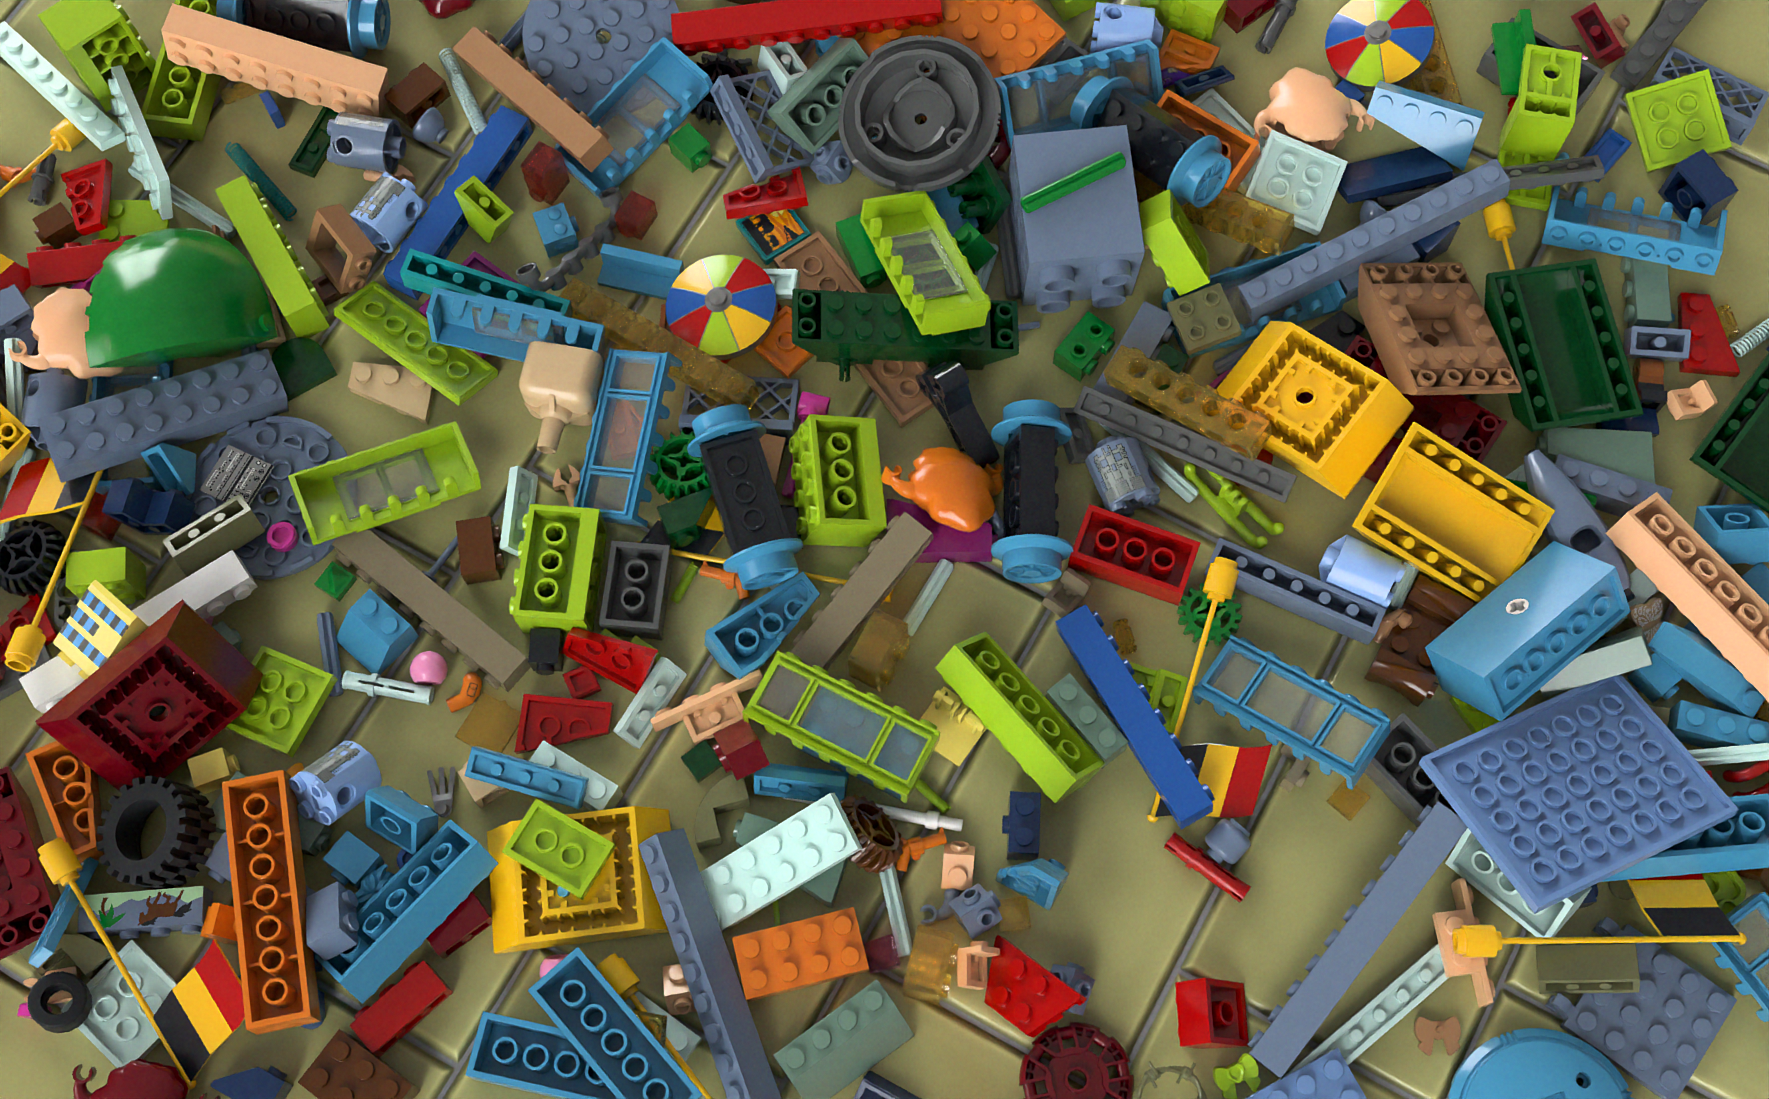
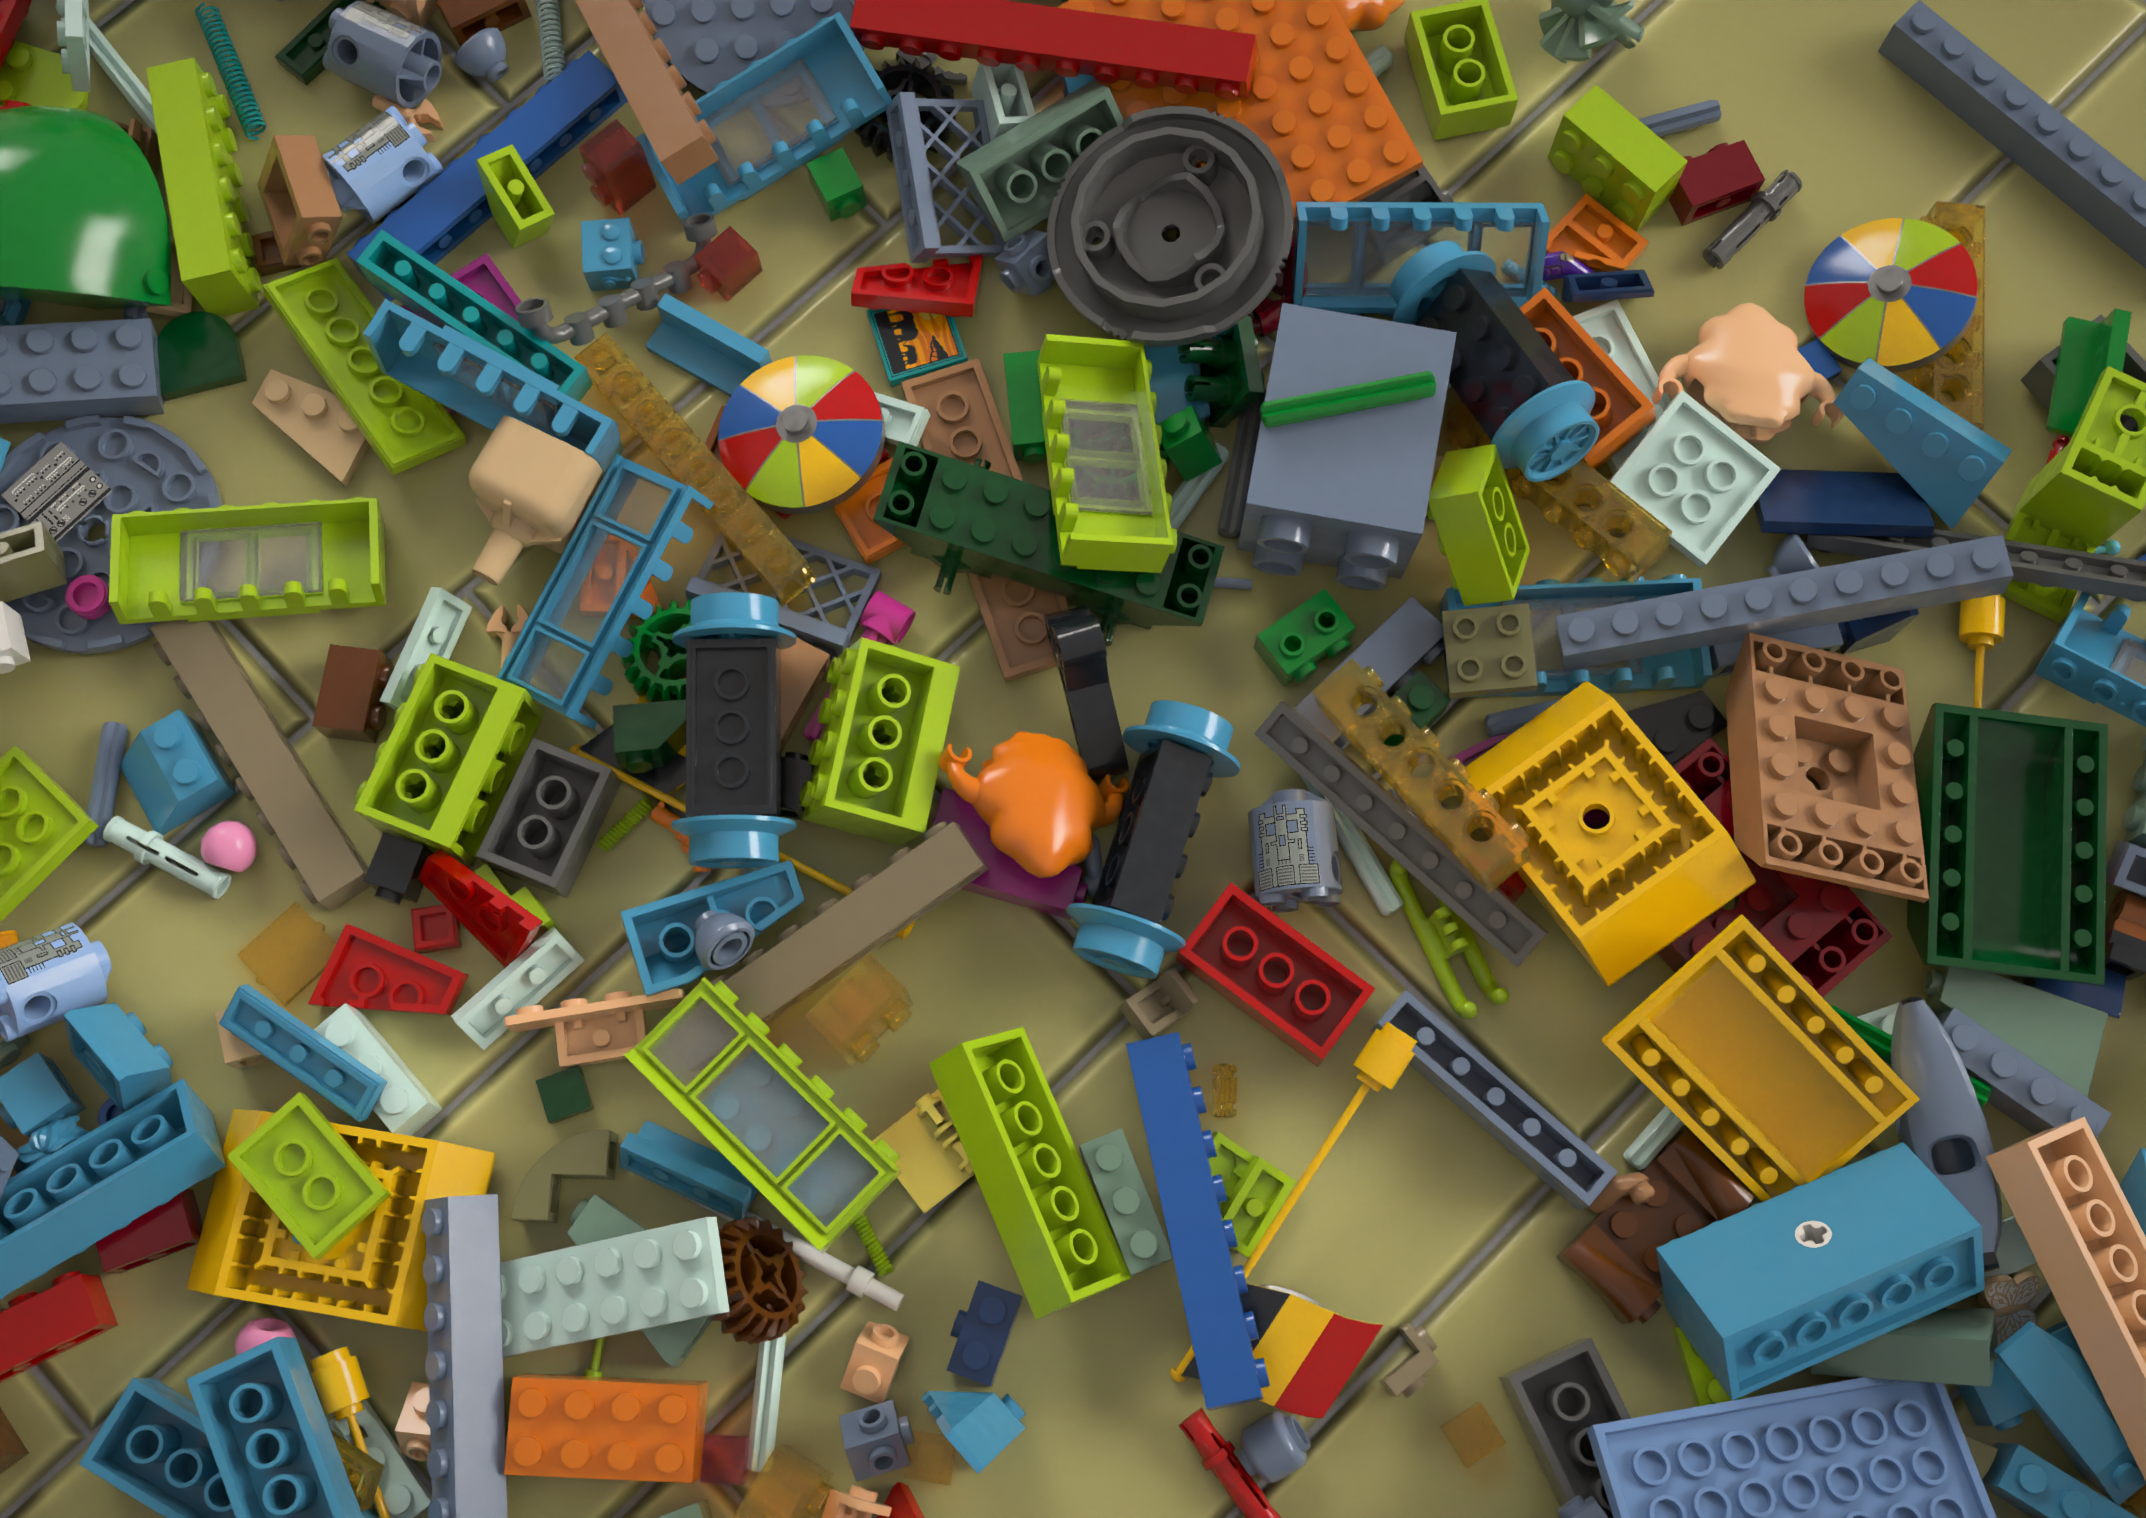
camera: 15 degrees right, 5 degrees up
green tile [314,561,357,602] -> none
sand blue pin [422,536,458,583] -> none
flat silver piece [427,767,455,817] -> none
orange arm [446,672,482,713] -> none
dark red brick [712,719,770,781] -> none
orange piece [895,828,947,872] -> none
light aqua axle [900,559,954,636] -> none
sand blue arm [920,889,960,926] -> none
dark grey plate [1060,407,1095,464] -> none
light blue cylinder [1090,2,1164,63] -> none
green gear [1177,583,1243,647] -> none
window [1192,634,1390,790] -> none
light blue cylinder [1319,534,1406,609] -> none
none -> sand blue brick [695,910,755,970]

